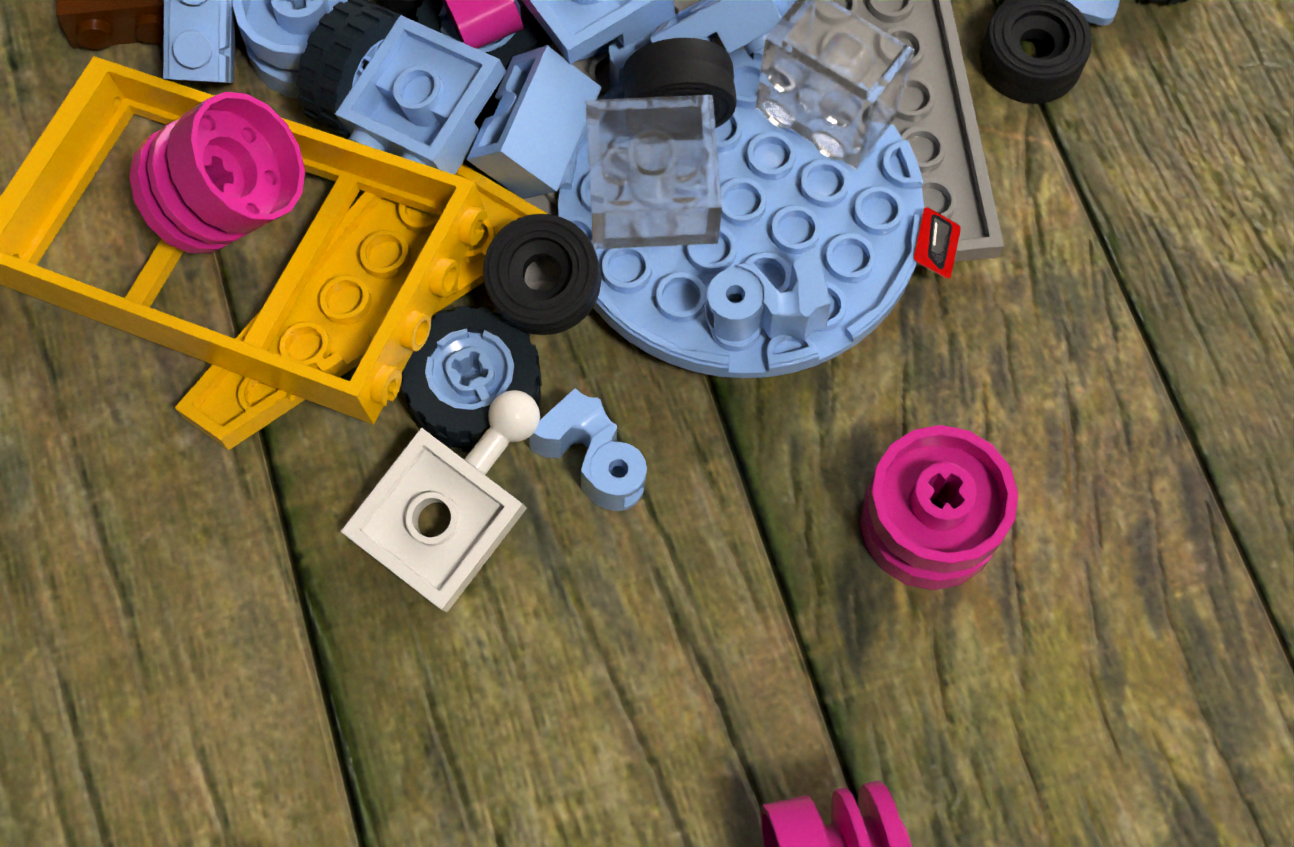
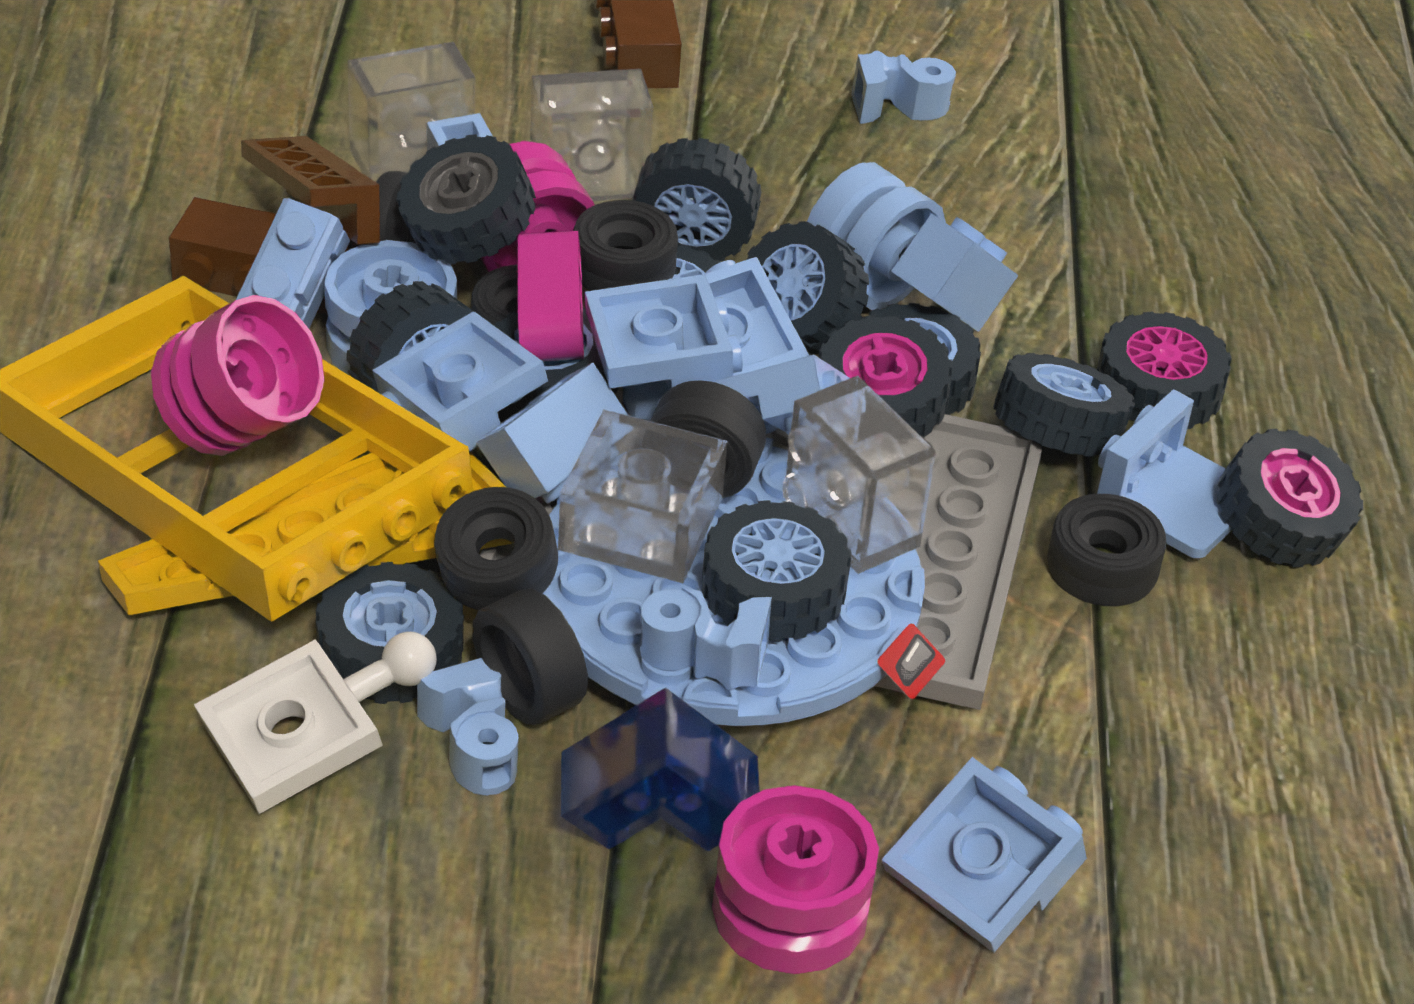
camera: 20 degrees right, 25 degrees down
none -> black tyre [472,588,588,725]
none -> clear blue brick [561,687,760,851]
none -> black wheel [702,500,851,641]
none -> light blue plate [882,757,1087,953]

